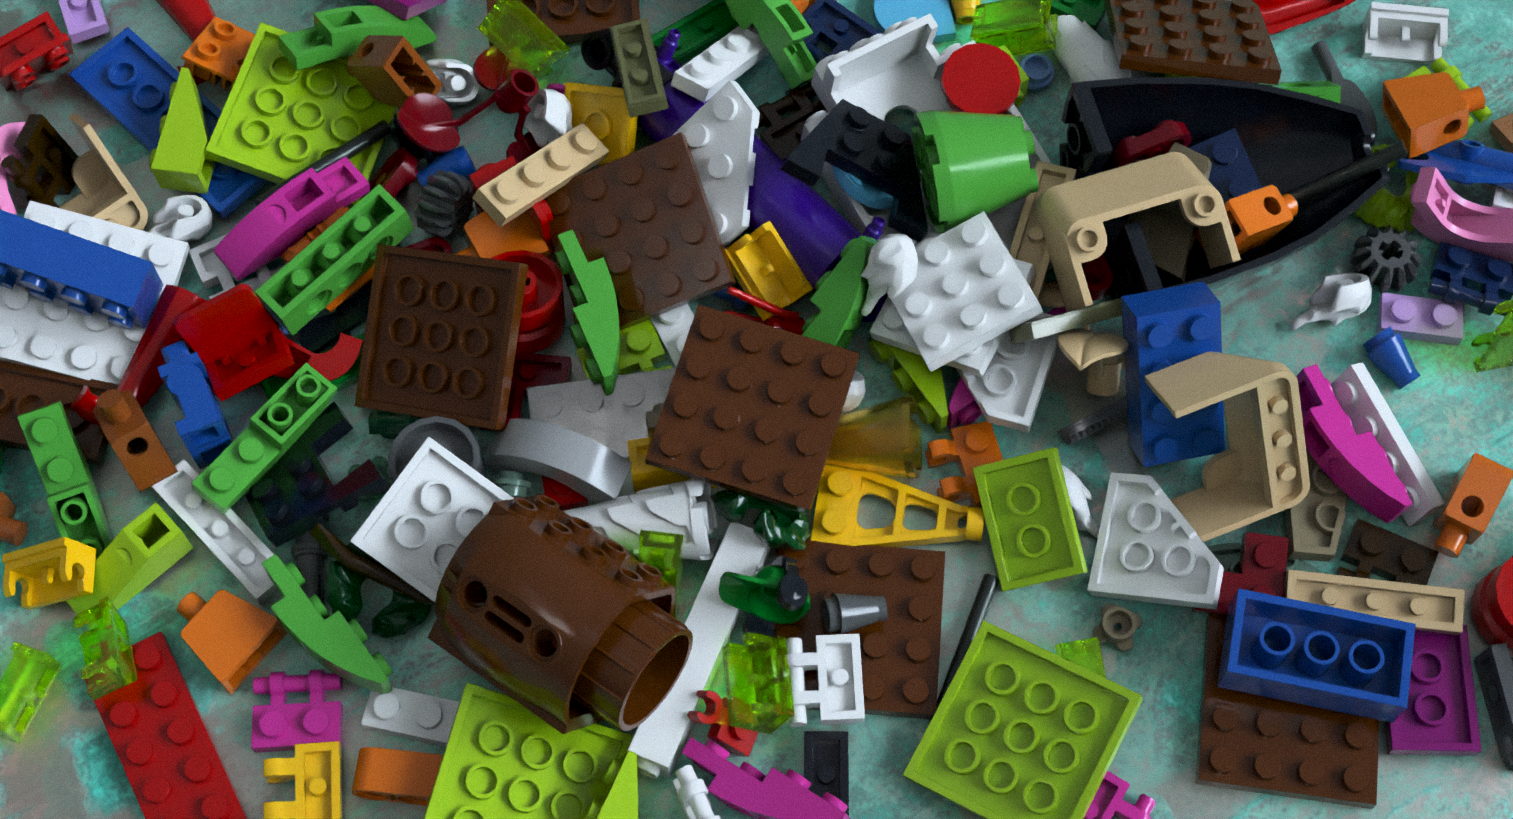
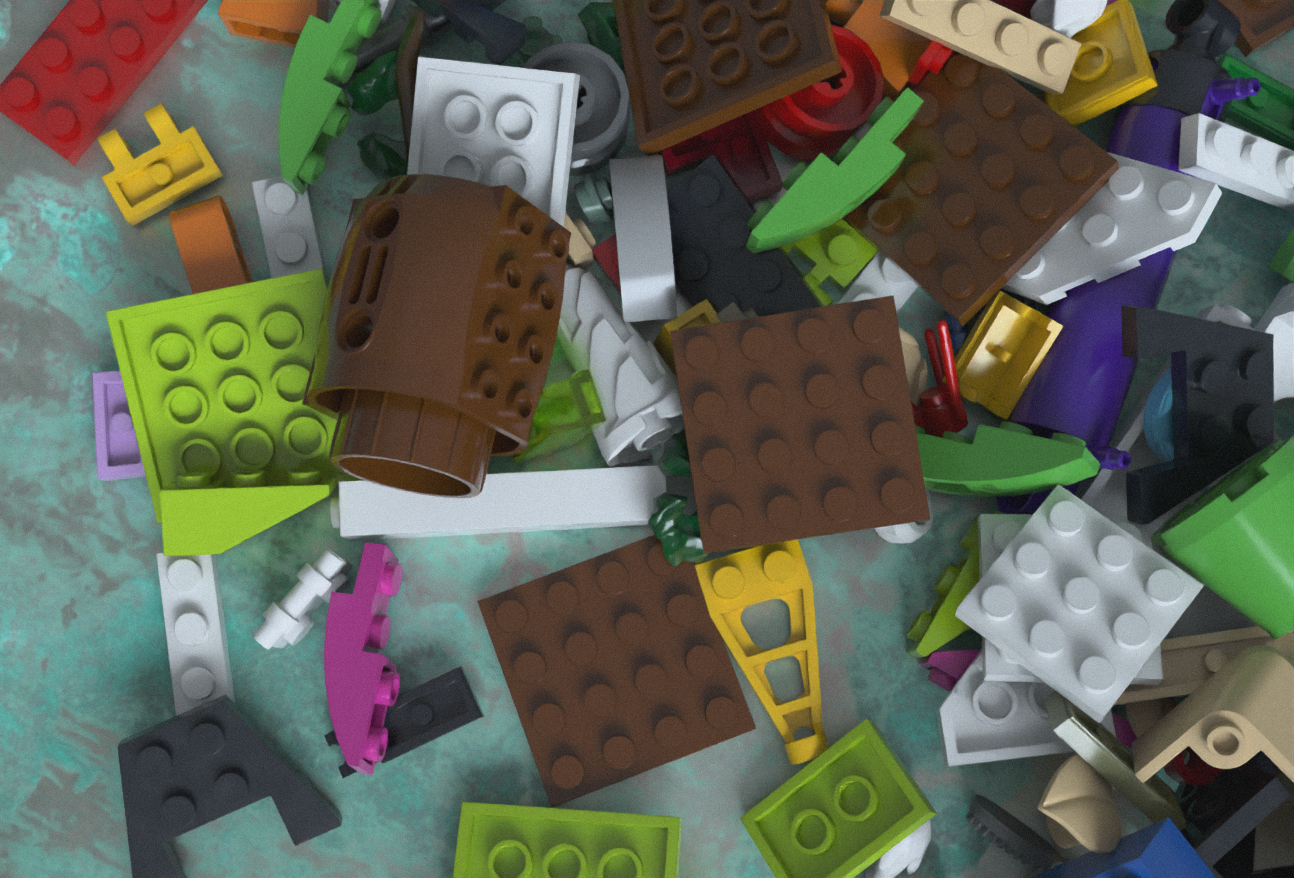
camera: 60 degrees right, 15 degrees up
dark pink plate [251,669,343,753] -> none
olive tile [609,18,669,118] -> none
red plate [687,690,765,757] -> none
green cap [719,556,810,646] -> none
clear neon green hinge [722,633,794,734] -> none
dark brown plate [754,82,828,162] -> none
white plate [782,633,865,727] -> none
dark grey cone [821,593,888,634] -> none
clear yellow cone [825,395,922,479] -> none
white piece [861,234,918,316] -> none
orange plate [925,421,1003,508] -> none
pearl dark grey bar [928,574,1000,725] -> none

